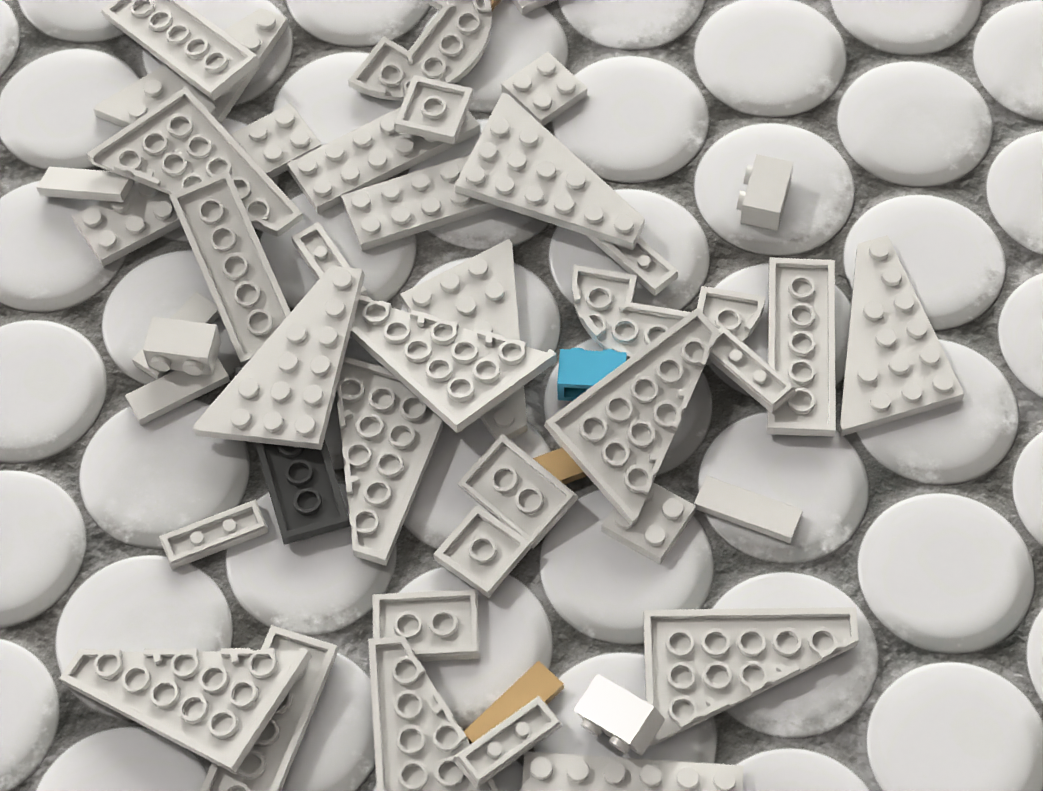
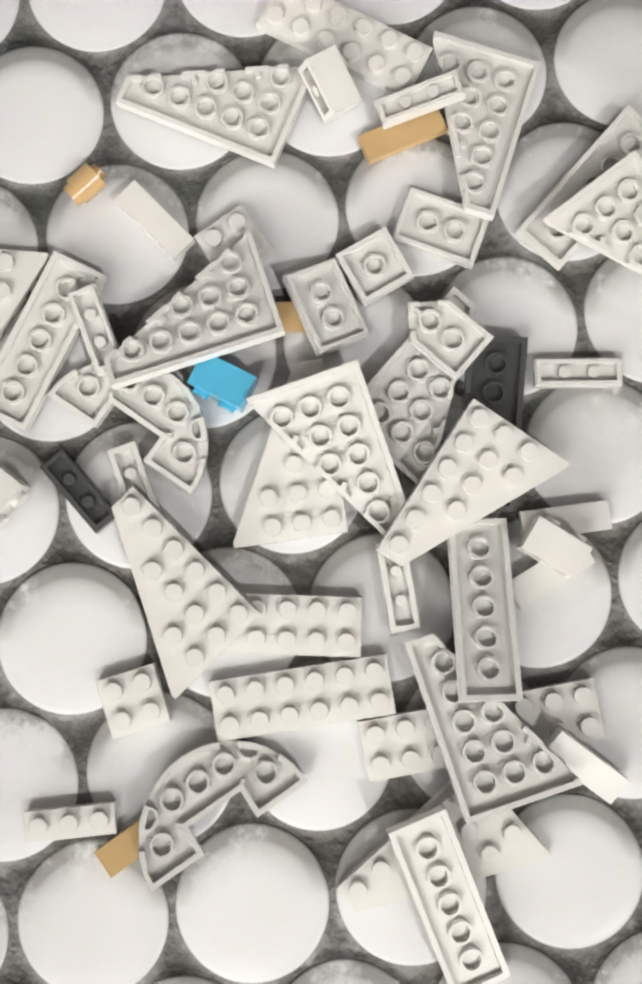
camera: 160 degrees left, 25 degrees up
white plate [394,75,473,144] -> none
none -> dark grey tile [40,448,115,534]
none -> tan brick [63,162,107,206]
none -> white tile [407,299,494,382]

